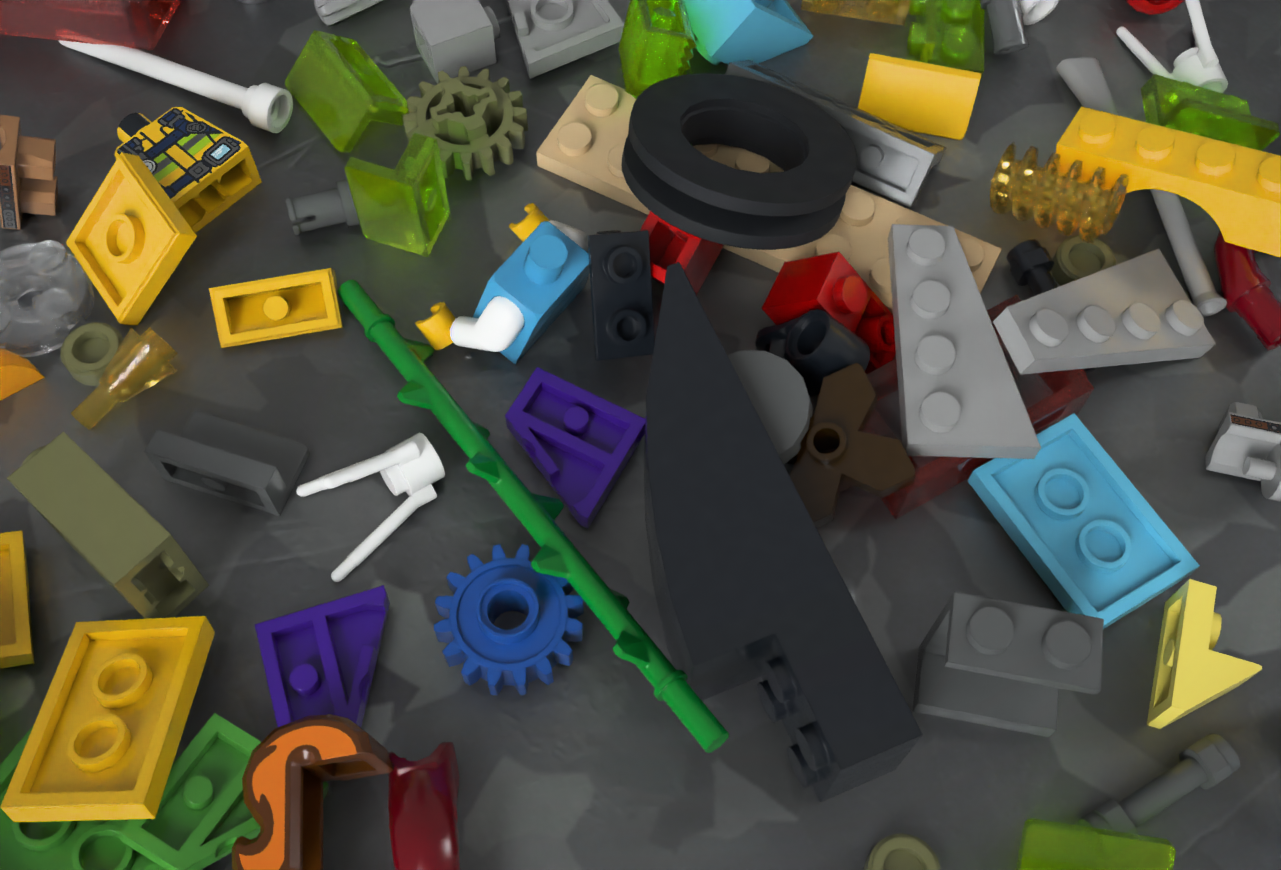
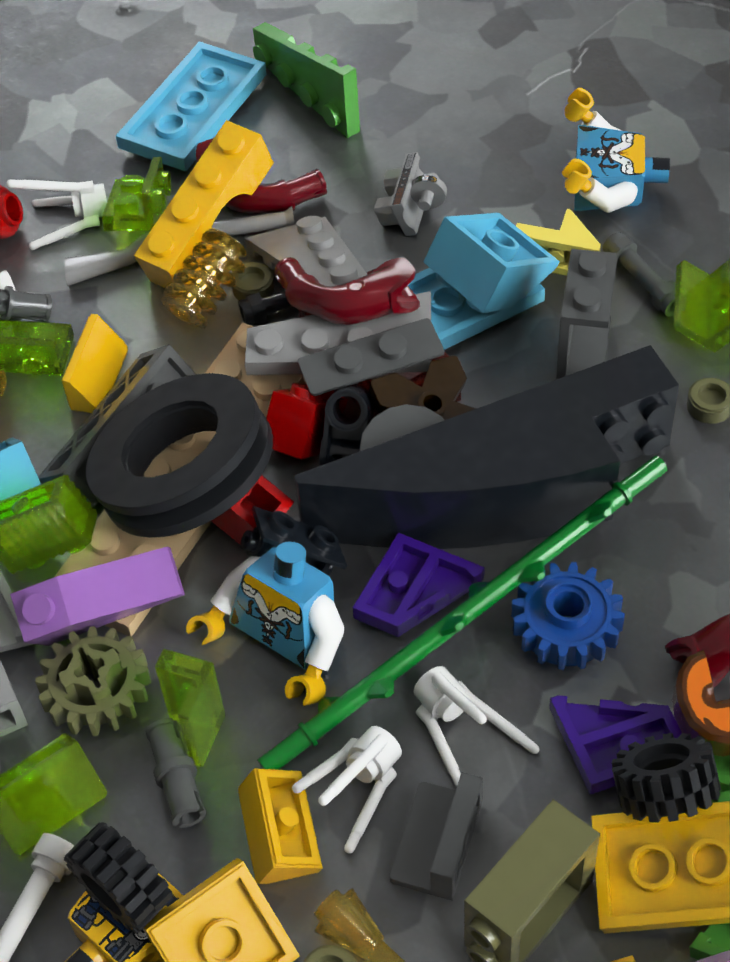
camera: 85 degrees left, 10 degrees down
none -> medium lavender slope [10,547,185,646]
none -> black tyre [64,822,173,934]
none -> dark red piece [275,257,420,325]
none -> white plant [292,726,402,854]
none -> dark grey piece [298,318,444,396]
none -> medium azure slope [423,213,560,313]
none -> black tyre [611,733,721,823]

